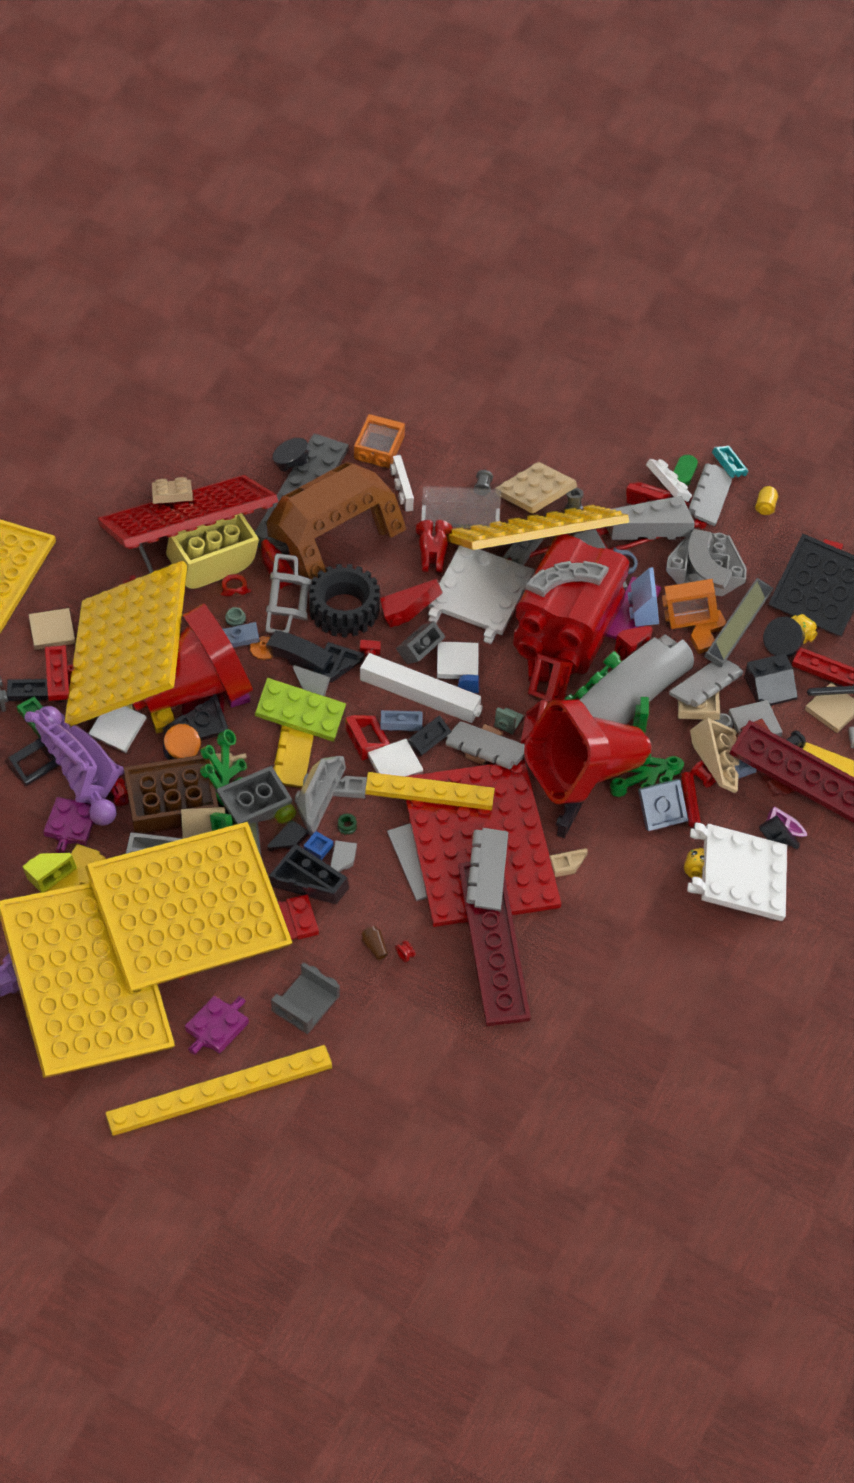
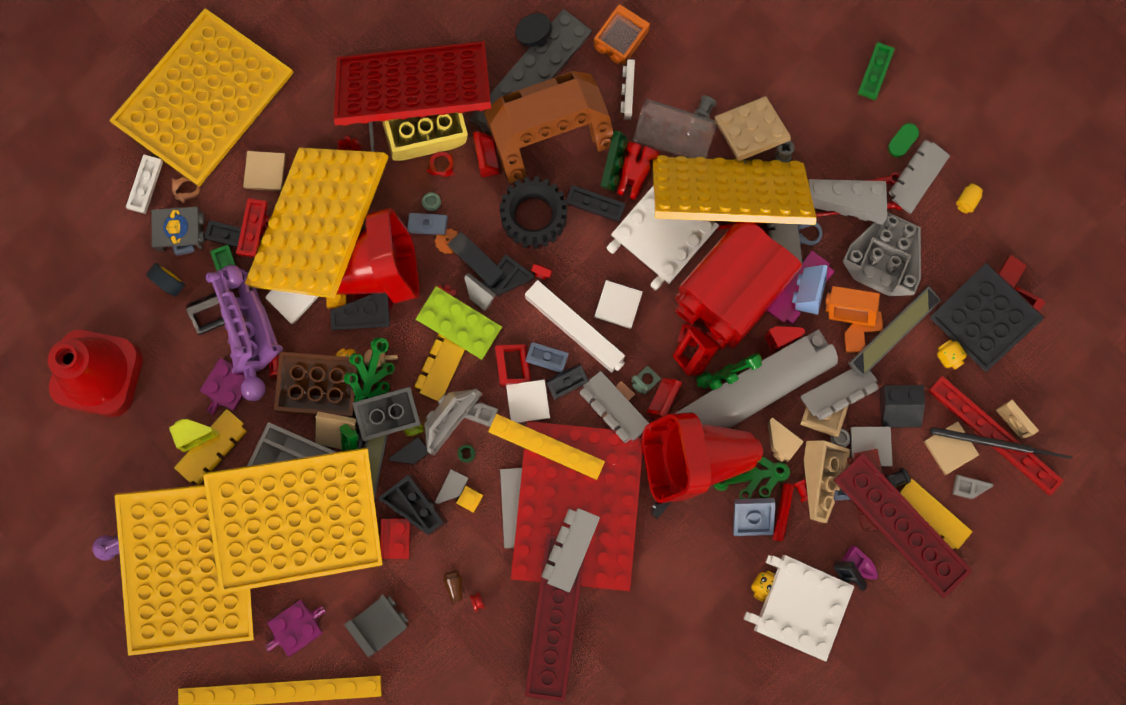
camera: 20 degrees right, 25 degrees up
tan plate [152,477,193,504] -> none
orange piece [163,724,201,760] -> none
light grey bar [265,554,312,634] -> none
blue plate [303,831,333,860] -> none
red slope [380,579,443,628] -> none
dark grey brick [396,621,445,664] -> none
blue tile [458,674,479,693] -> none
light grey tile [525,561,609,597] -> none
tan tile [550,848,588,877] -> none
red tile [626,482,674,505] -> none
green plate [633,697,649,734] -> none
white plate [646,459,692,502] -> none
light grey tile [688,529,732,589] -> none
teal tile [712,446,748,478] -> none
black tile [763,617,805,658] -> none
none -> yellow plate [456,486,483,513]
none -> black plate [566,185,626,223]
none -> dark green plate [601,131,628,191]
none -> tan slope [767,417,804,462]
none -> green plate [858,42,895,100]

